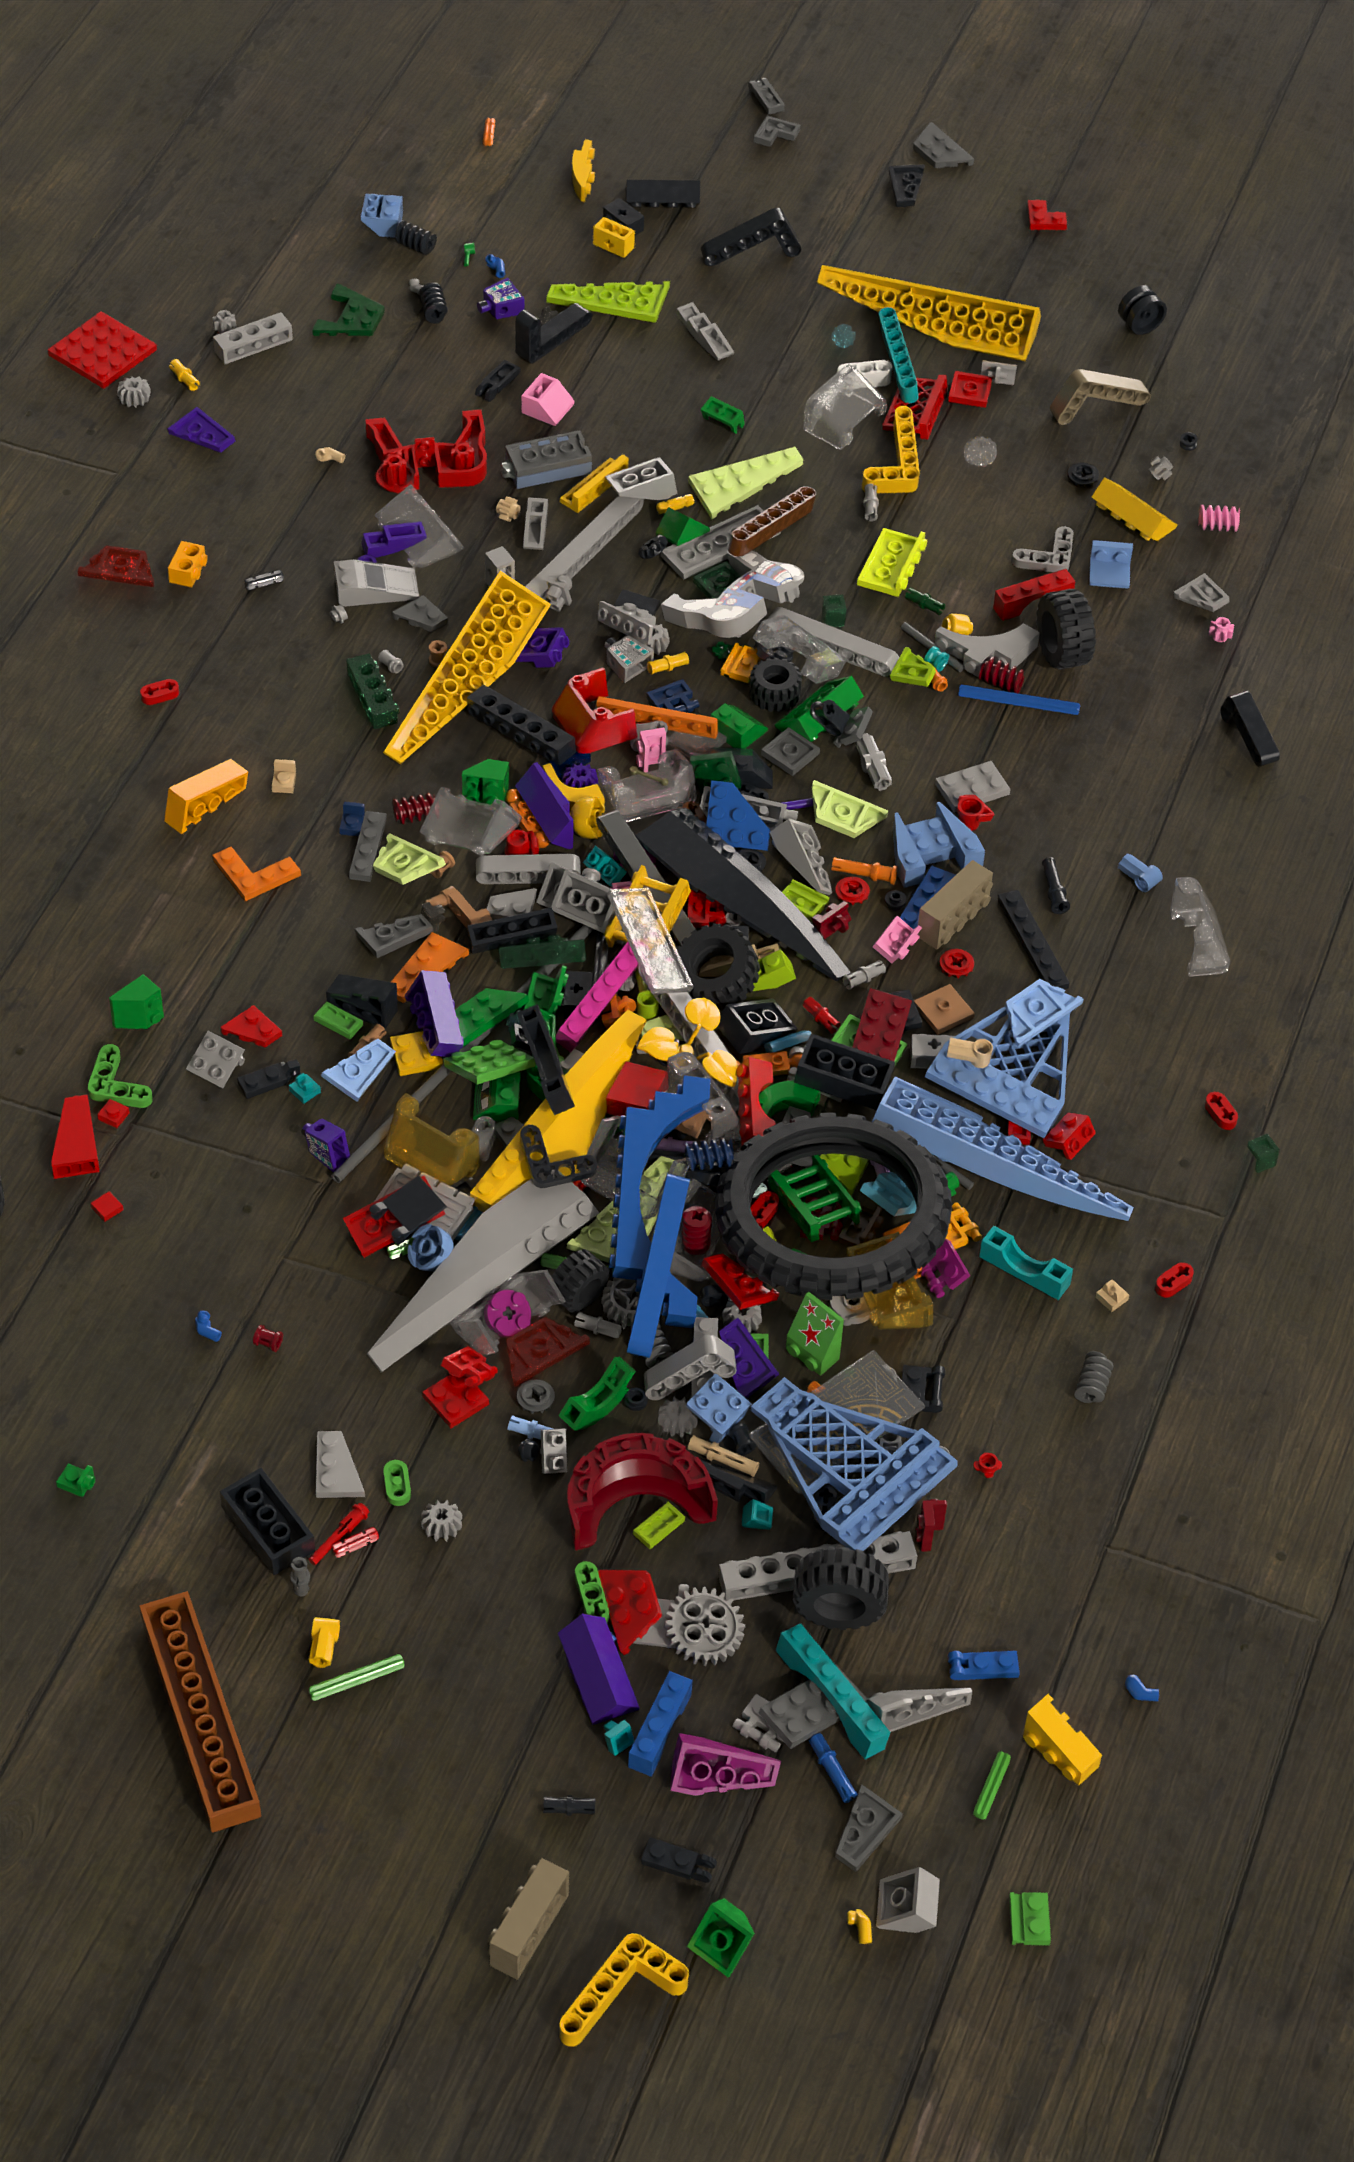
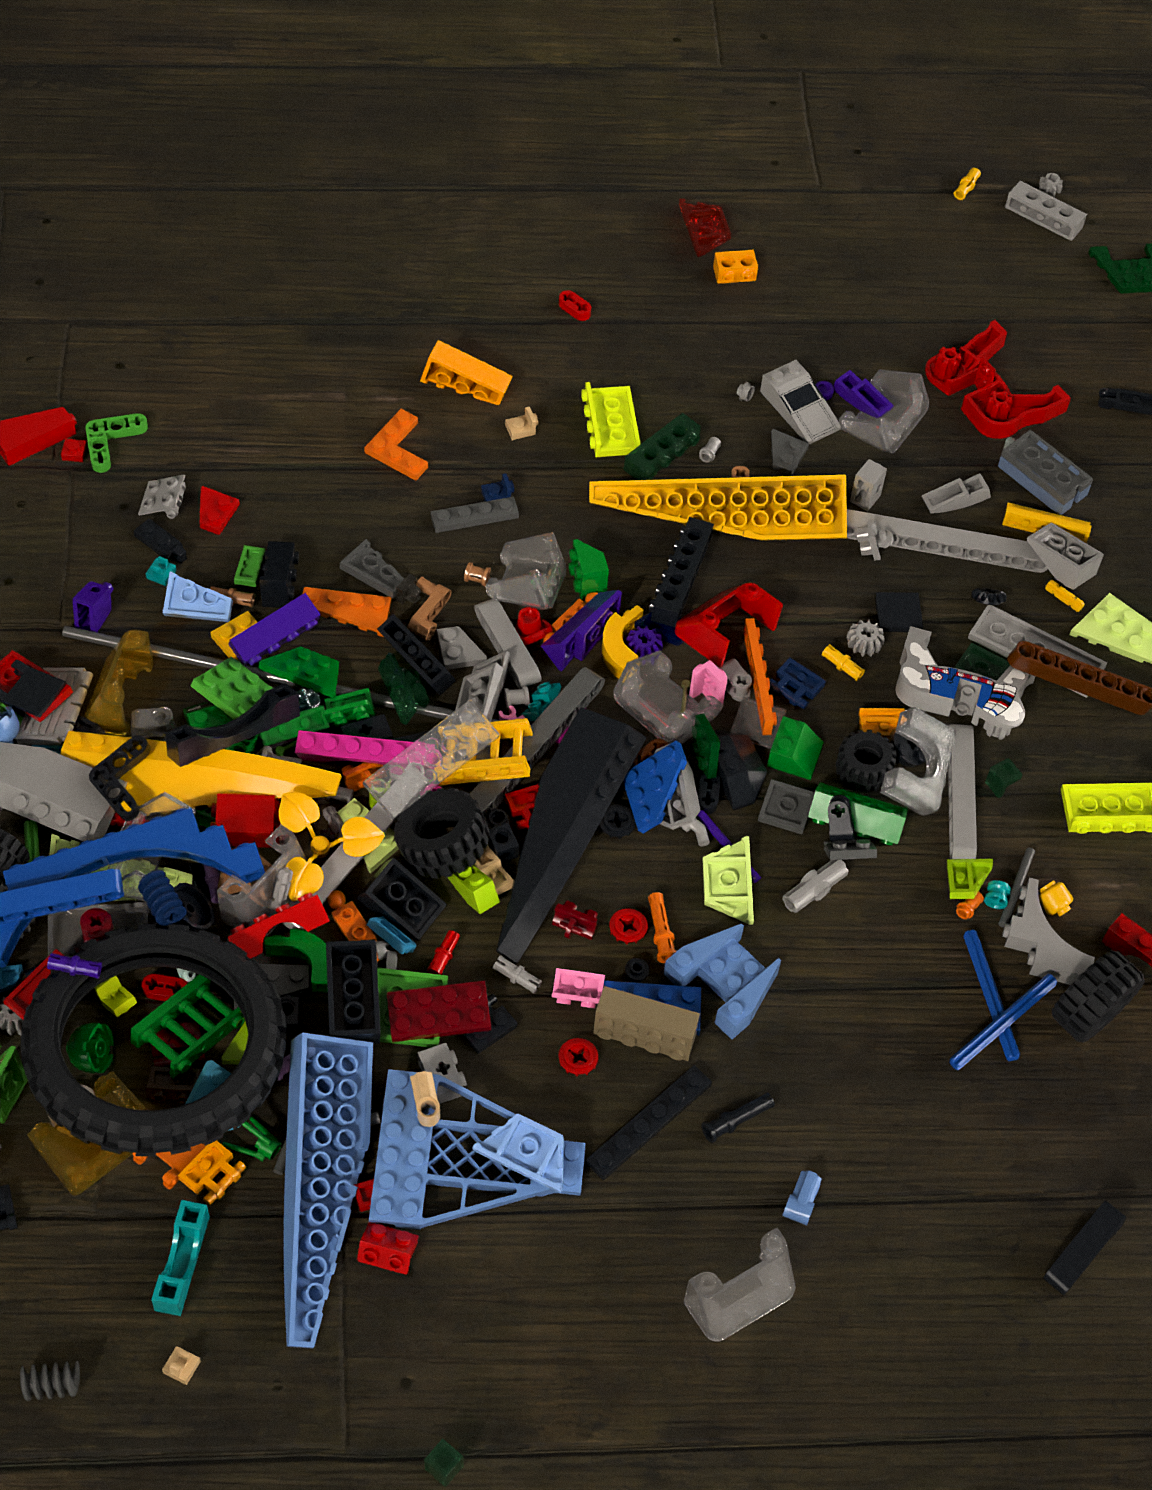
camera: 65 degrees right, 5 degrees up
red plate [48,311,157,389] -> none
green slope [109,974,164,1029] -> none
light grey gear [117,376,151,407] -> none
dark purple wing [168,407,236,452] -> none
axle [244,570,284,590] -> none
tan arm [315,447,345,463] -> none
yellowish green wing [373,834,446,885] -> none
dark red piece [392,793,438,825] -> none
tan gear [496,496,520,522] -> none
dark purple plate [515,627,569,668] -> none
bright pink slope [522,373,574,426] -> none
yellow cylinder [570,797,605,839] -> none
light grey bracket [597,601,656,645] -> none
light grey torso [605,636,654,683] -> none
green slope [656,507,710,546] -> none
dark green plant [712,641,734,661] -> none
light grey wedge [770,819,832,895] -> none
lime plate [782,879,829,922] -> none
dark green pin [905,587,945,615] -> none
medium nougat plate [914,984,975,1035] -> none
magenta plate [919,1239,970,1298] -> none
light grey plate [935,761,1010,812] -> none
red piece [957,794,994,831] -> none
dark red piece [979,657,1024,693] -> none
red beam [1155,1263,1194,1298] -> none
red beam [1205,1092,1238,1130] -> none
none -> dark purple pin [47,953,102,979]
none -> light grey axle [270,867,293,912]
none -> neon yellow bracket [581,382,641,457]
none -> blue axle [949,974,1057,1070]

